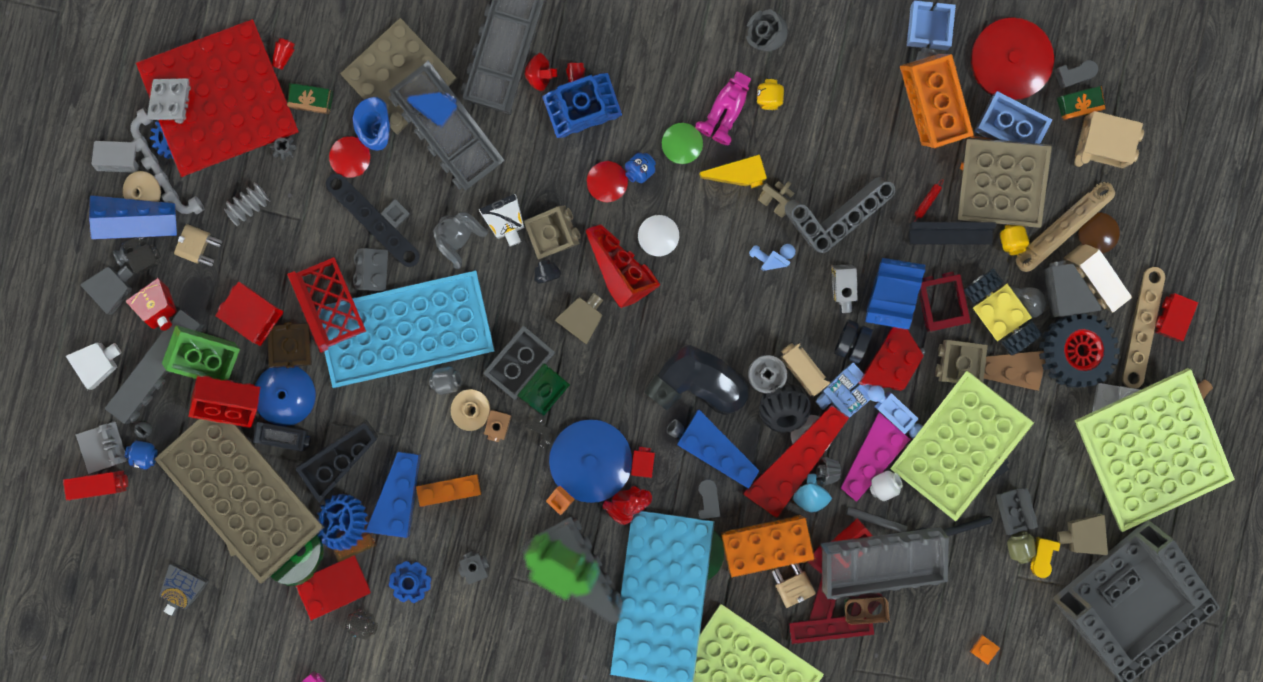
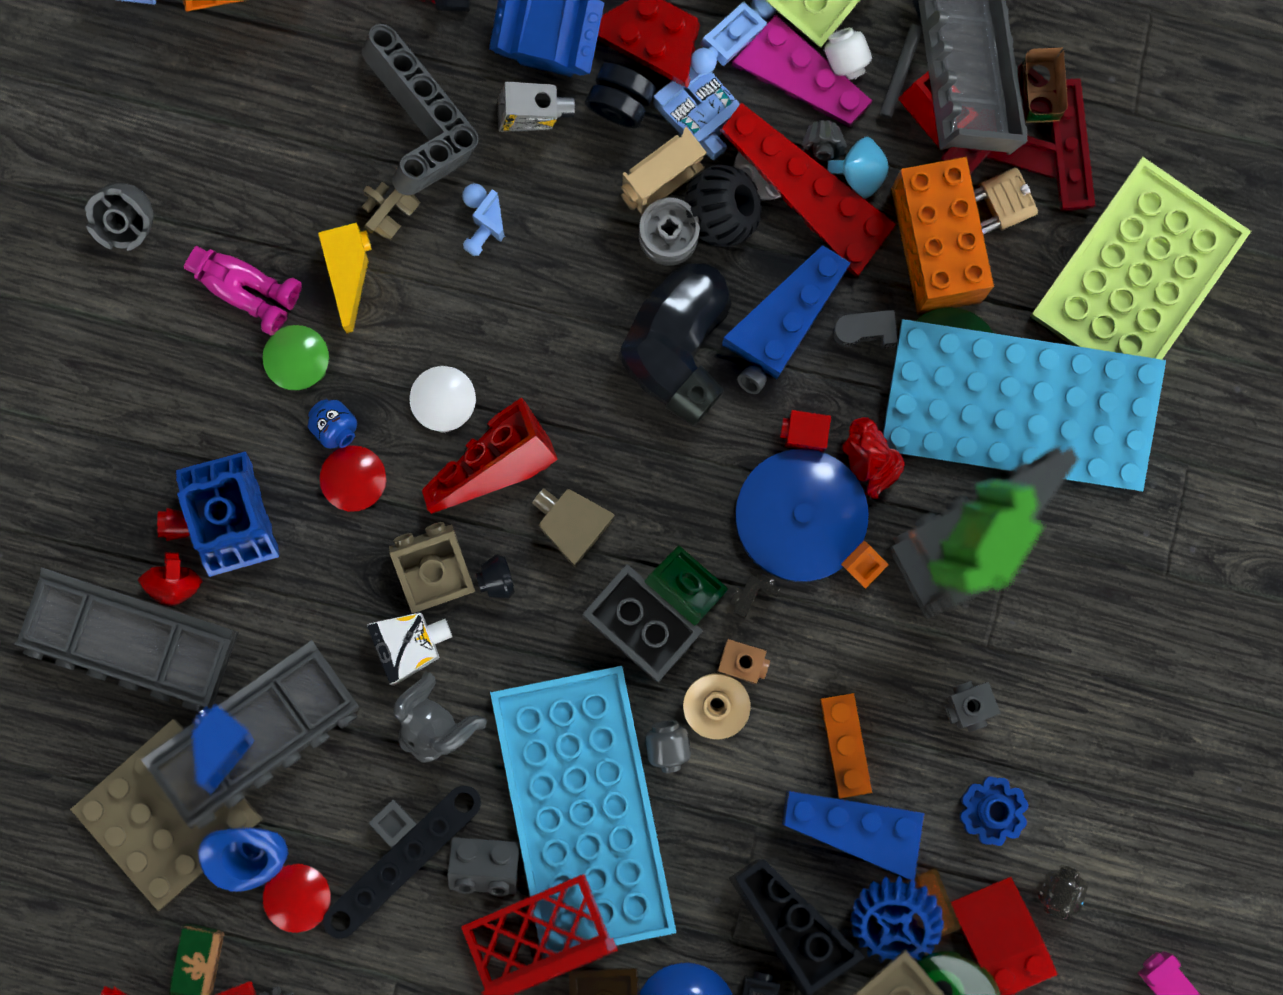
camera: 90 degrees left, 5 degrees down
yellow head [757,79,784,110] -> none

